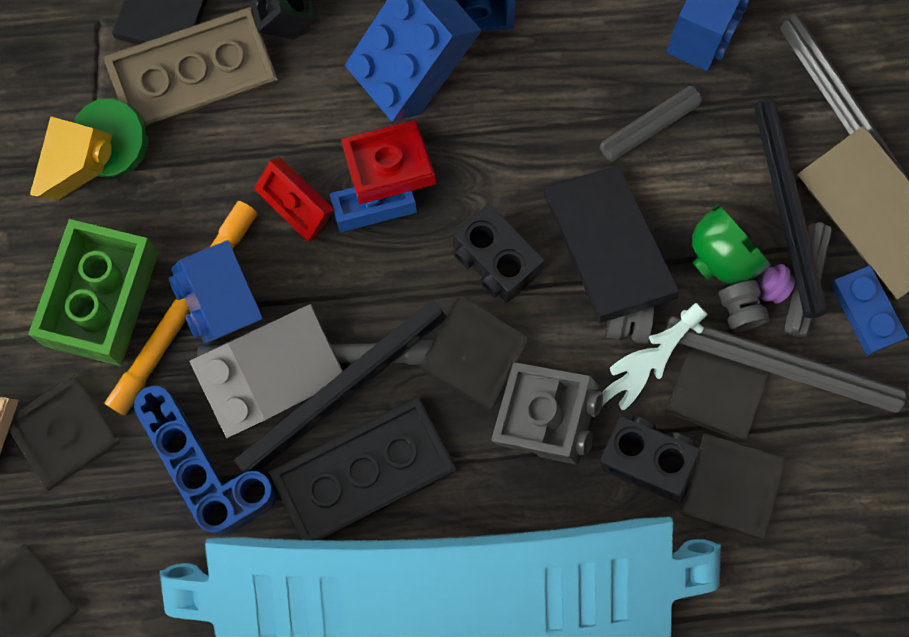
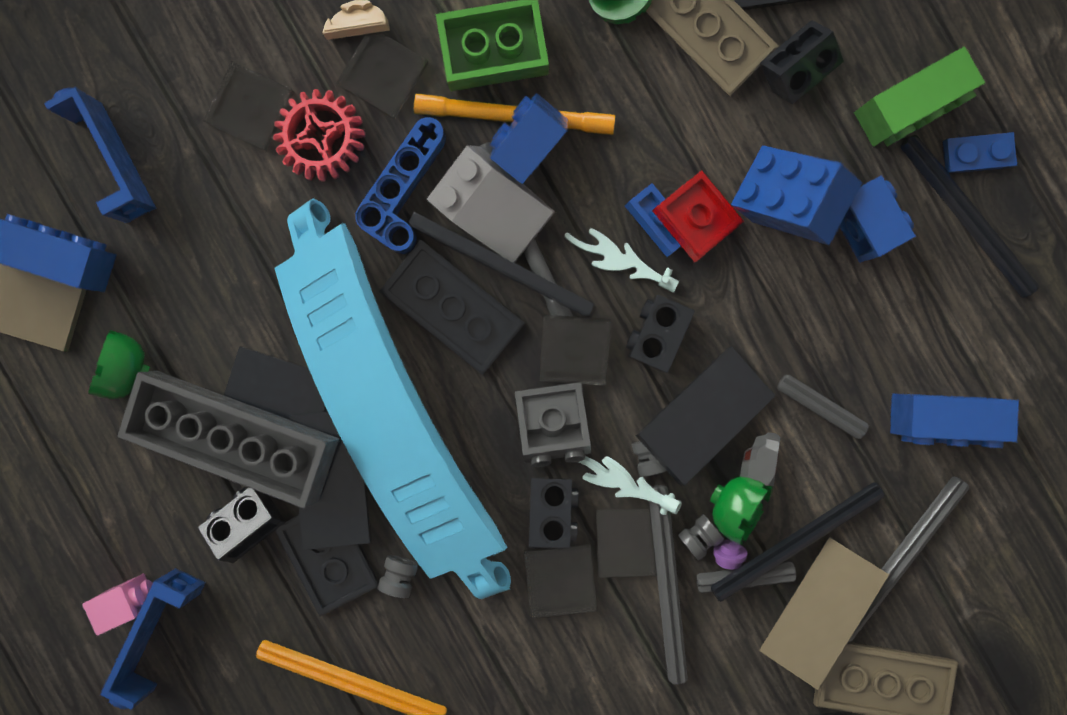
camera: 65 degrees right, 15 degrees up
red plate [254,157,334,242] -> none
blue plate [830,265,908,356] -> none
none -> coral gear [273,89,365,182]
none -> light aqua piece [565,228,679,292]
none -> dark grey rock [740,432,781,487]

